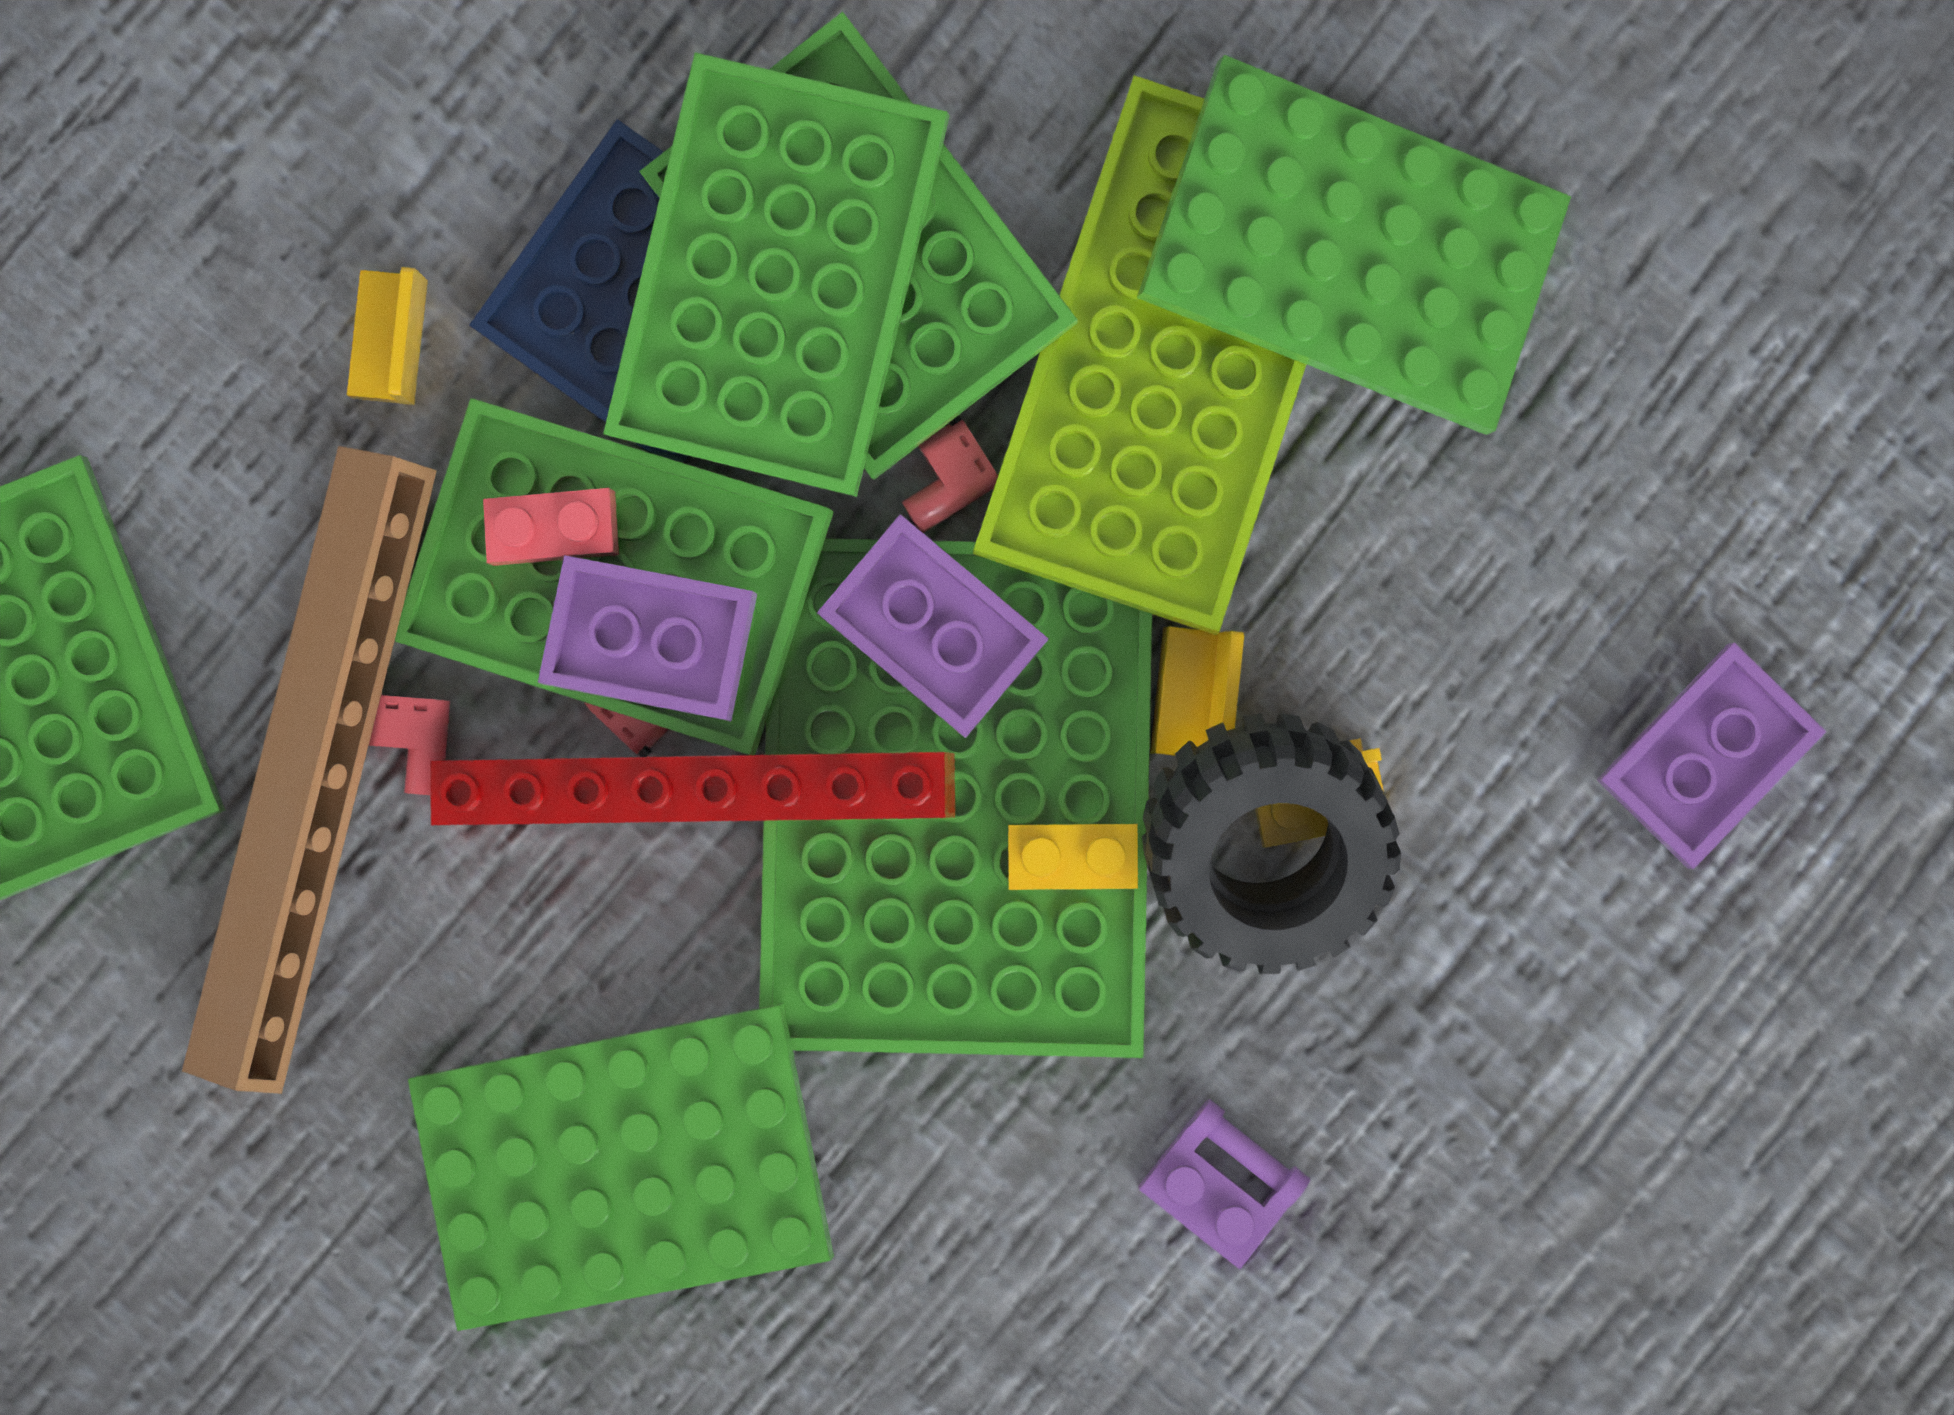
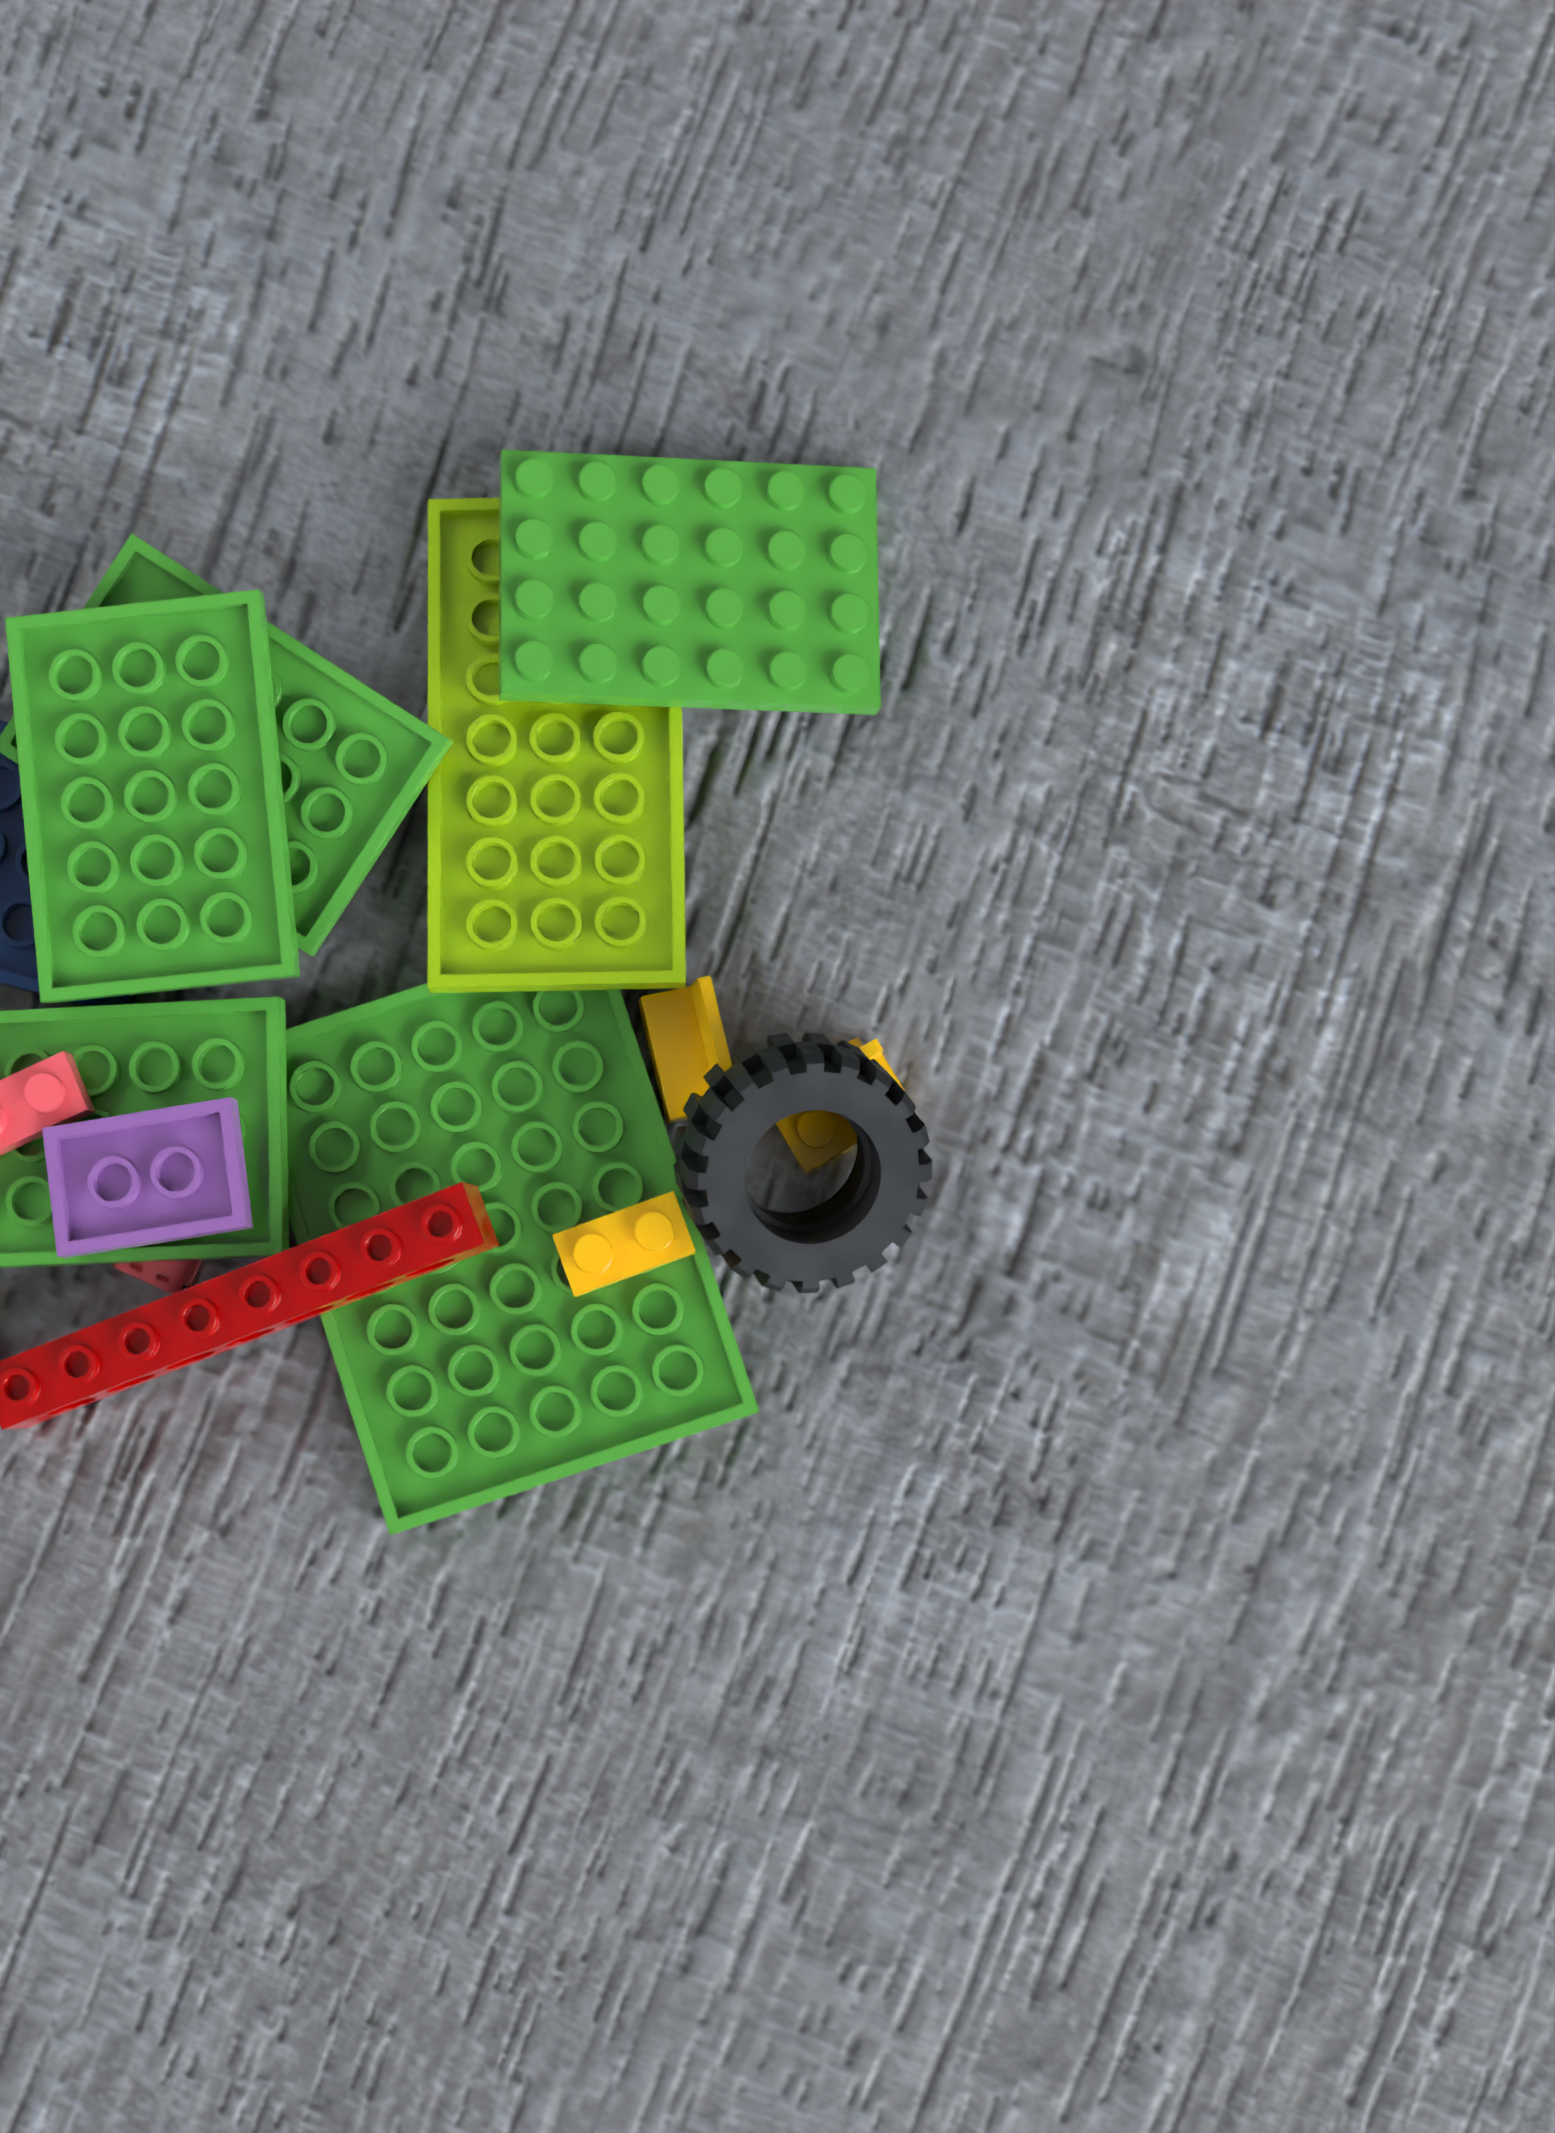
camera: 15 degrees left, 5 degrees down
bright green plate [408,1003,834,1331] -> none
medium lavender plate [817,514,1048,738] -> none
coral piece [901,415,998,533] -> none
medium lavender plate [1138,1099,1310,1270] -> none
medium lavender plate [1596,643,1826,869] -> none

